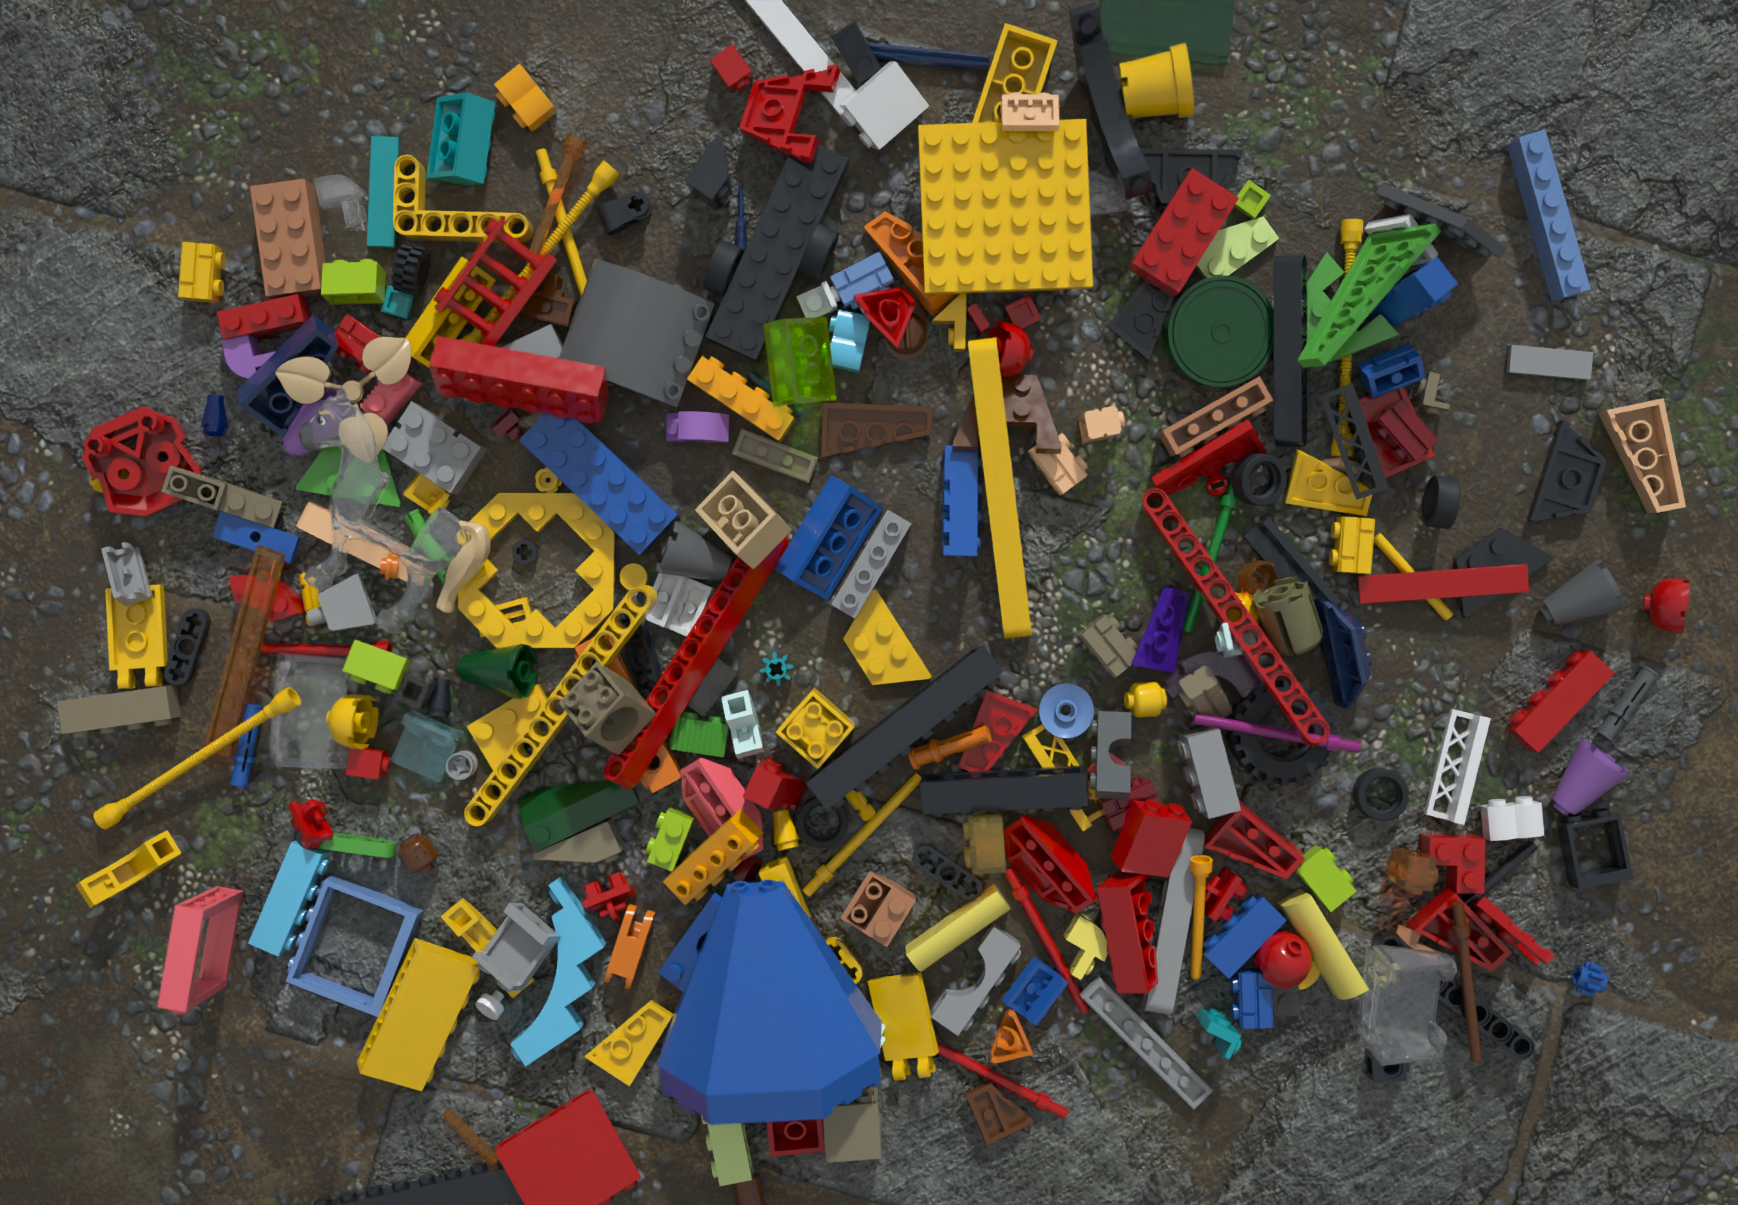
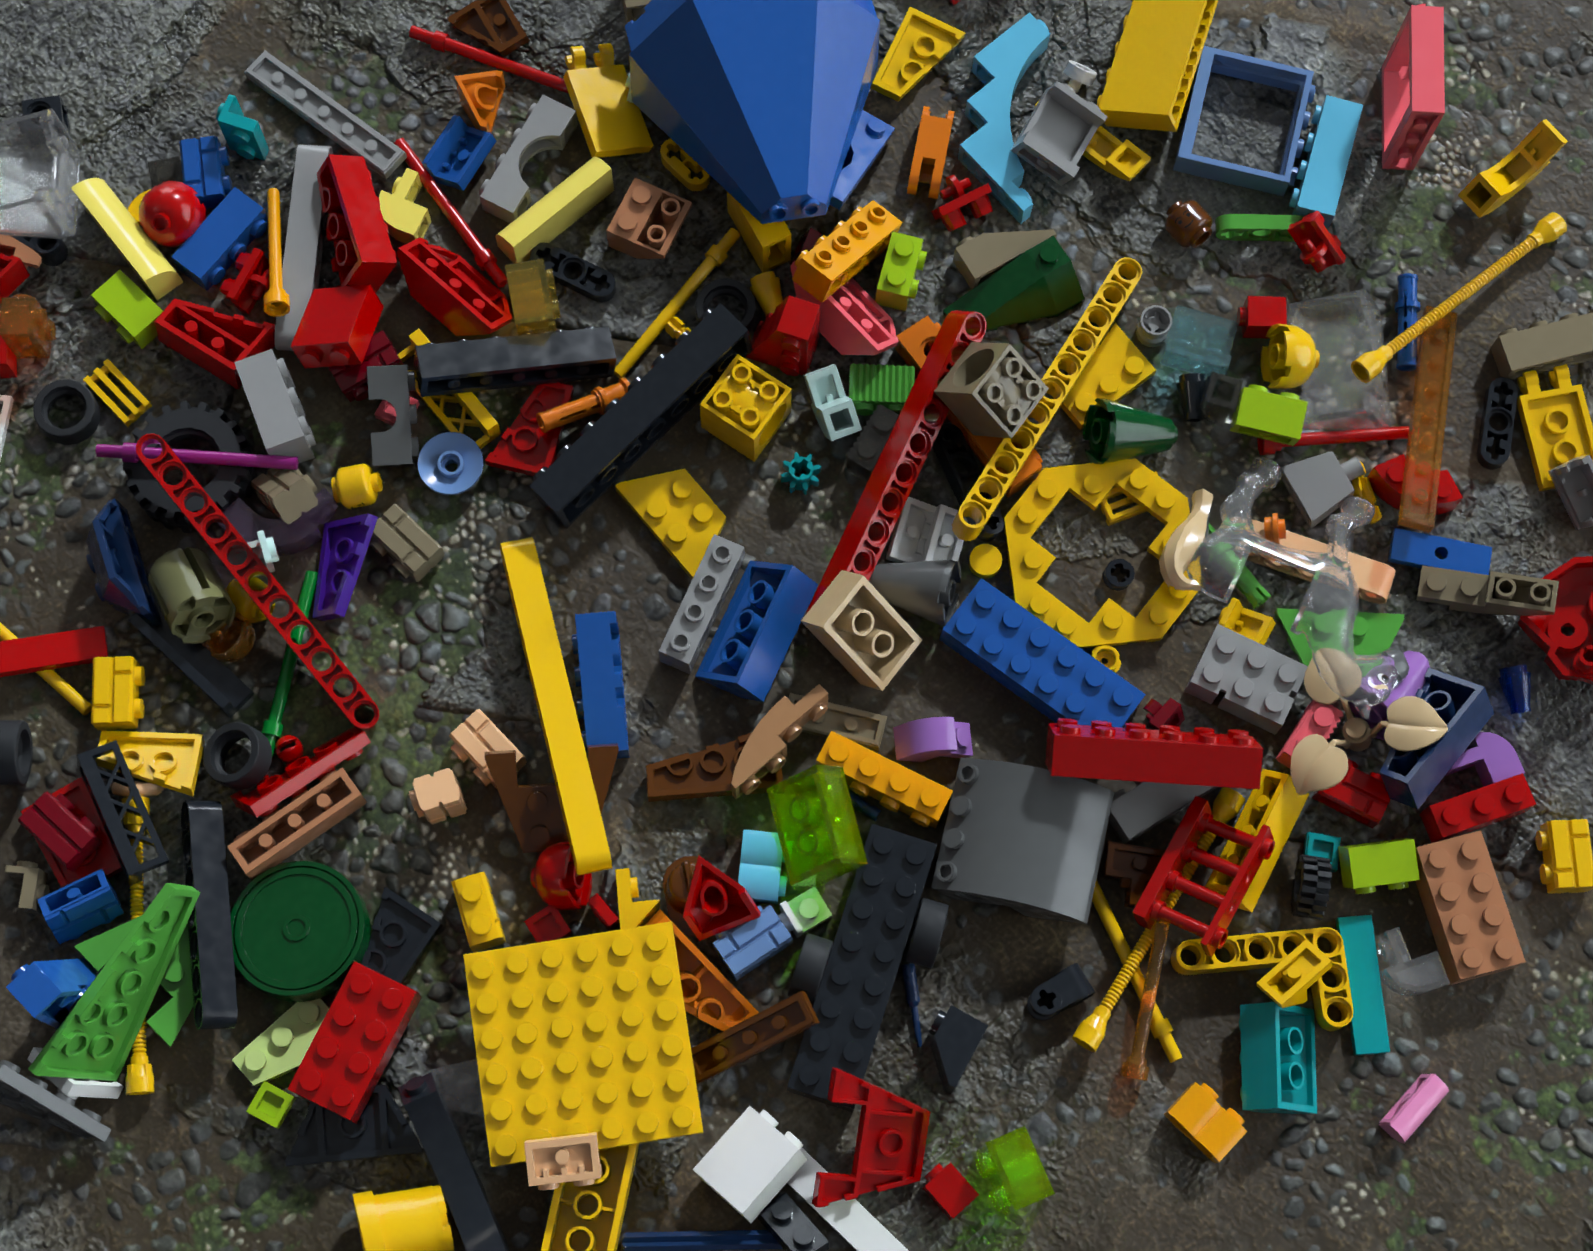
camera: 175 degrees right, 15 degrees down
none -> yellow tile [83,359,152,427]
none -> yellow brick [451,872,506,953]
none -> reddish brown tile [691,991,820,1084]
none -> medium nougat slope [731,684,828,799]
none -> clear neon green brick [975,1126,1055,1217]
none -> yellow slope [1256,939,1332,1008]
none -> bright pink brick [1379,1074,1449,1143]

